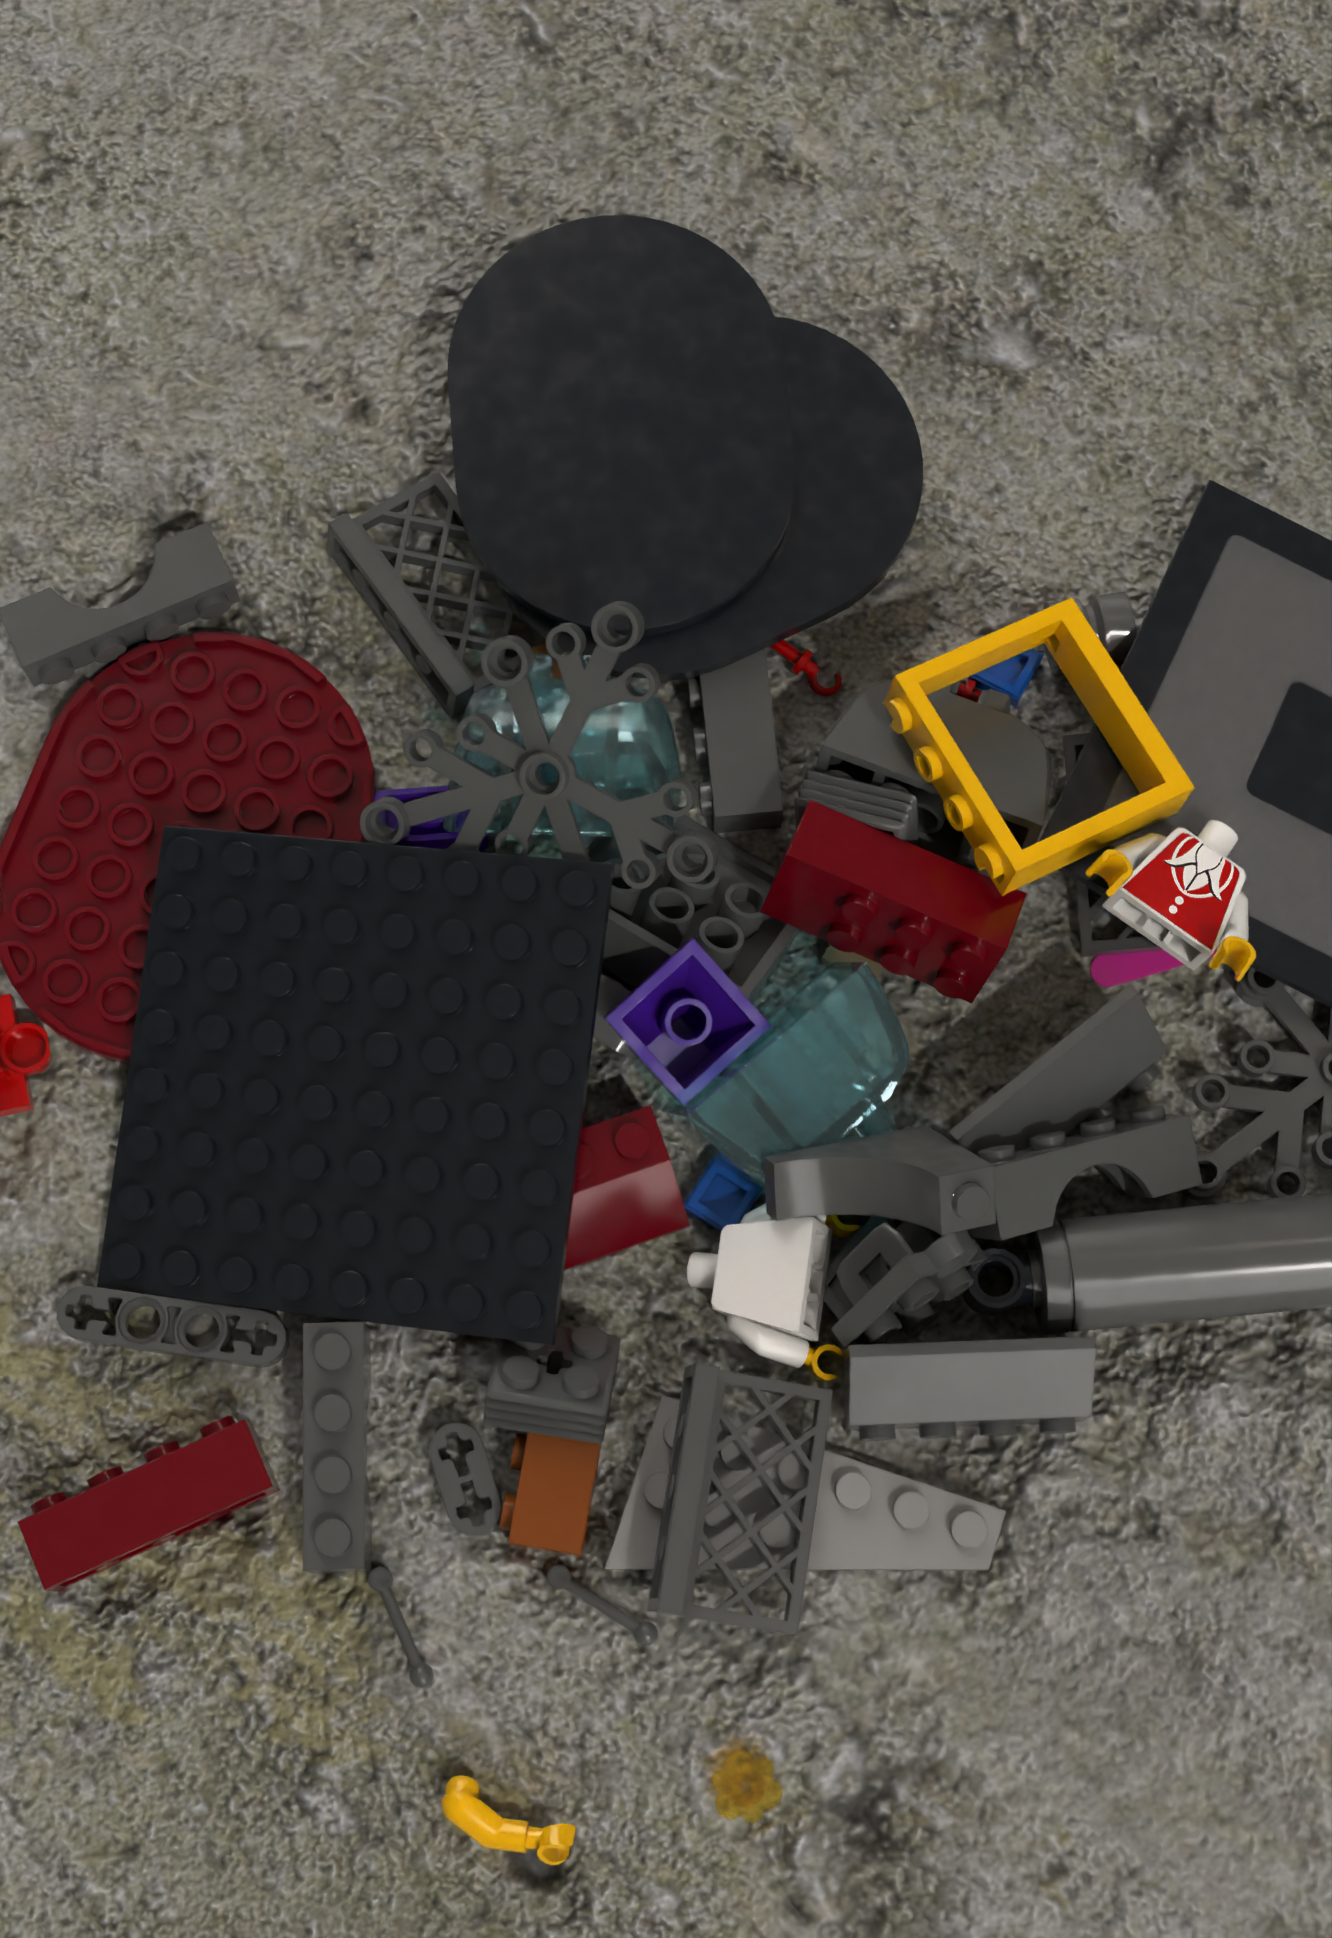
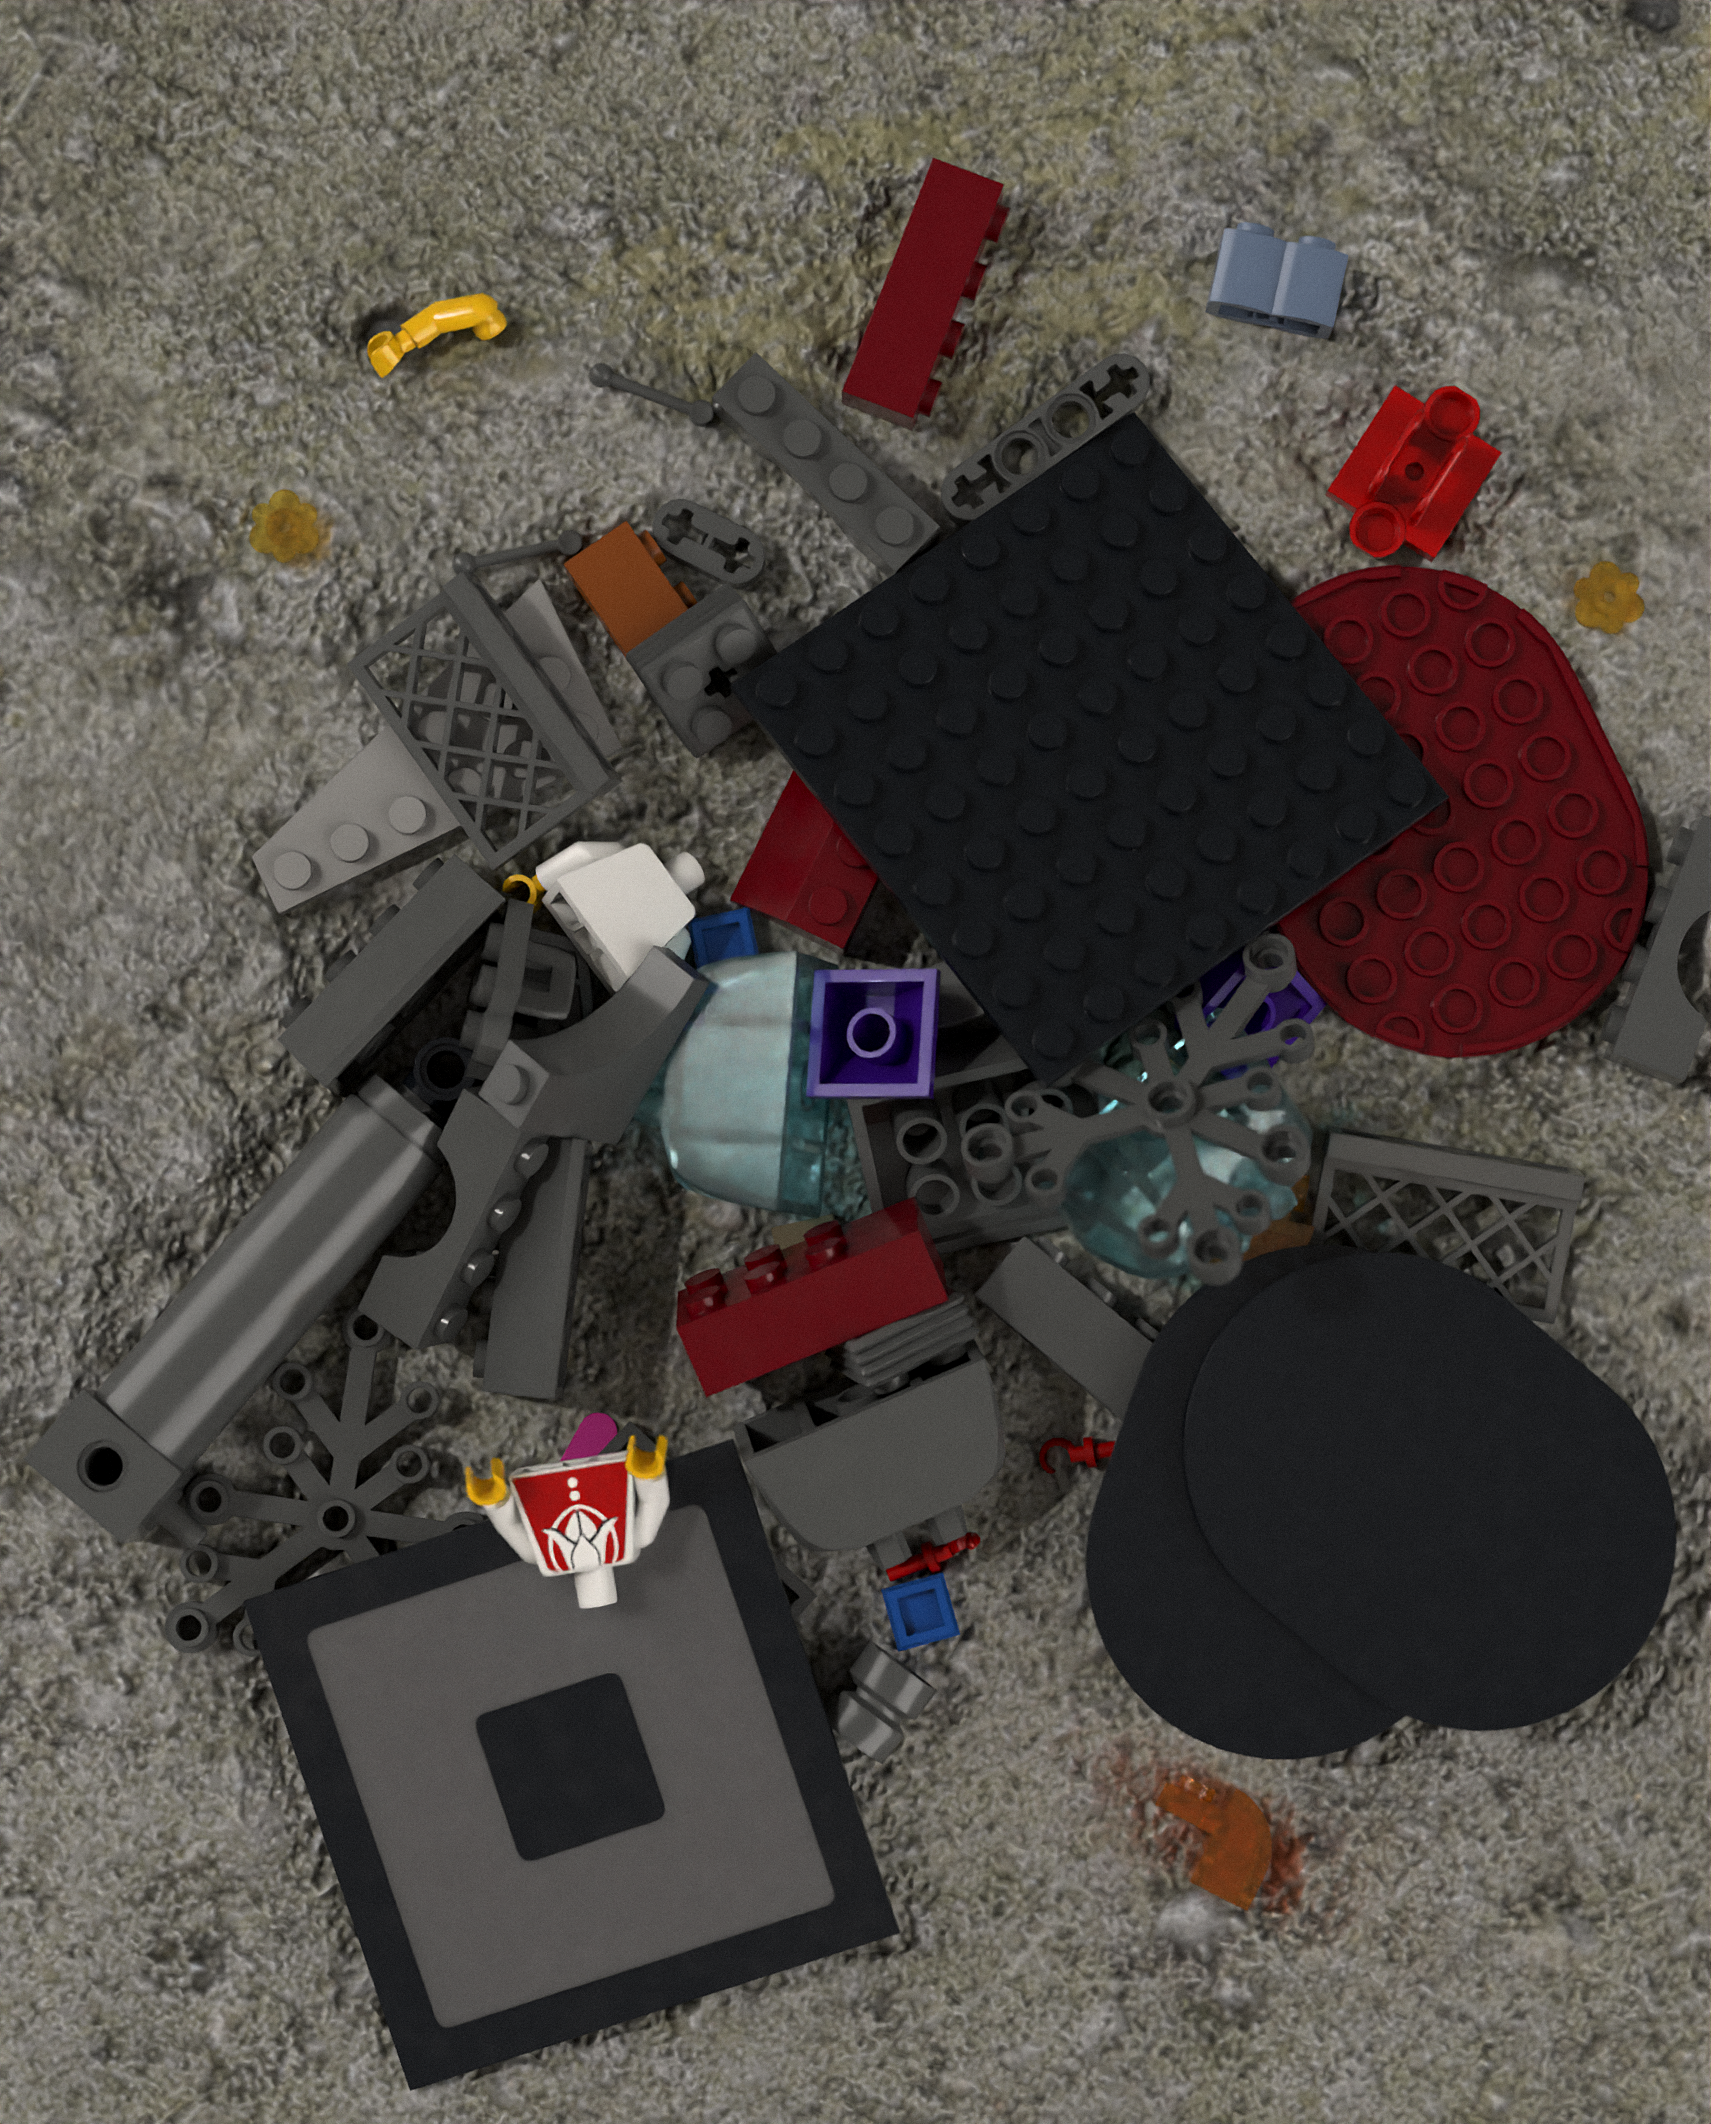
camera: 140 degrees right, 10 degrees up
yellow window [883,597,1195,896] -> none
none -> clear orange brick [1151,1773,1272,1911]

